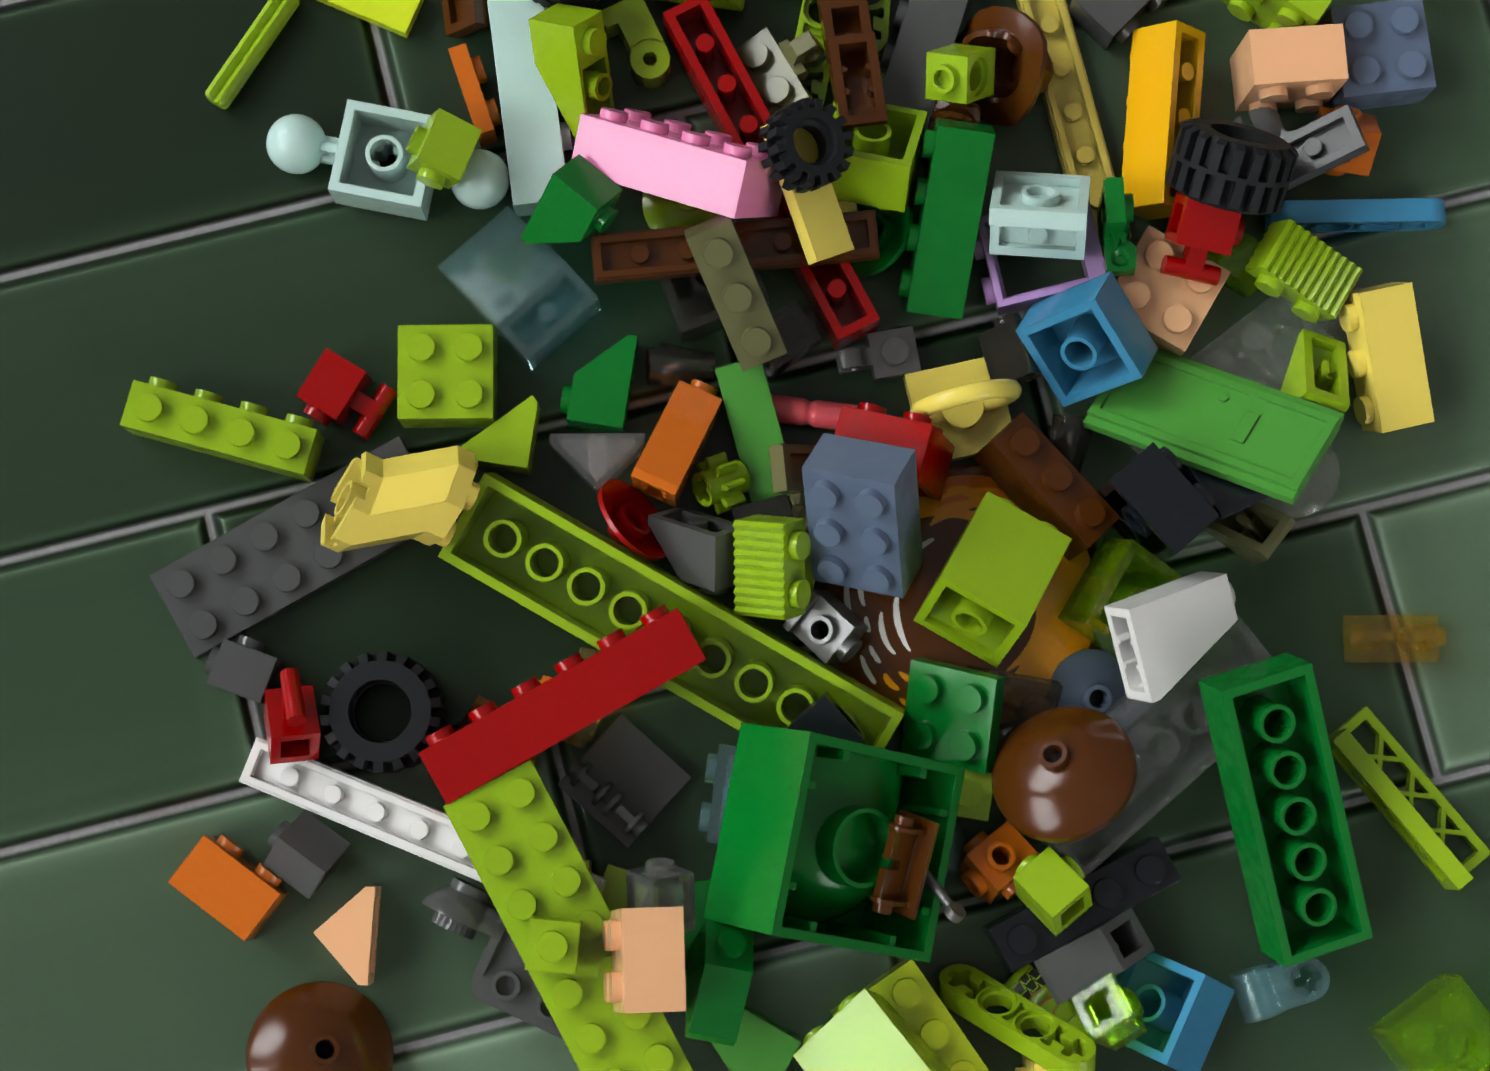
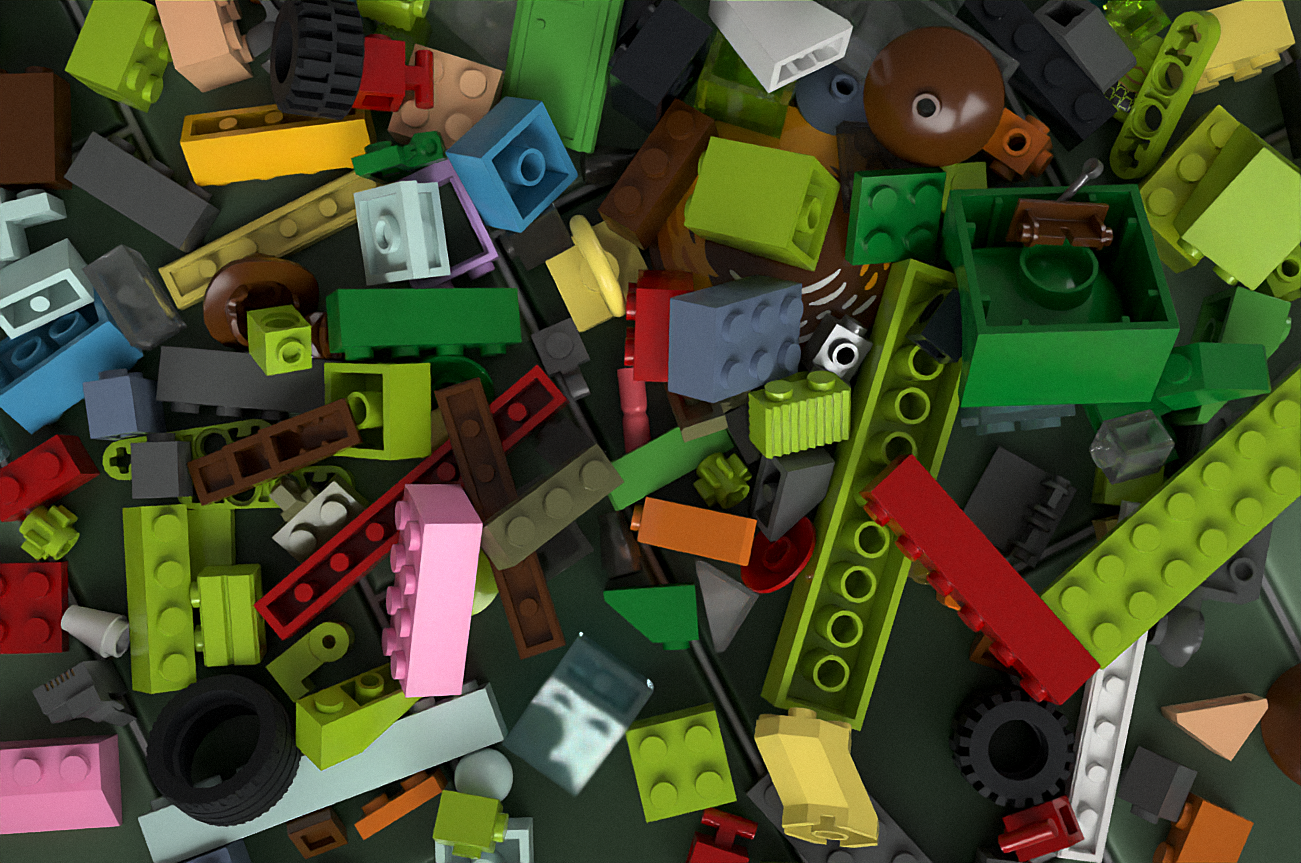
camera: 100 degrees left, 5 degrees up
lime slope [461,395,541,475] -> none
green slope [520,154,623,244] -> none
lime brick [524,916,582,974] -> none
light nougat brick [602,906,686,1014] -> none
black tyre [758,98,854,193] -> none
light yellow tile [760,124,854,265] -> none
lime brick [1013,846,1092,936] -> none

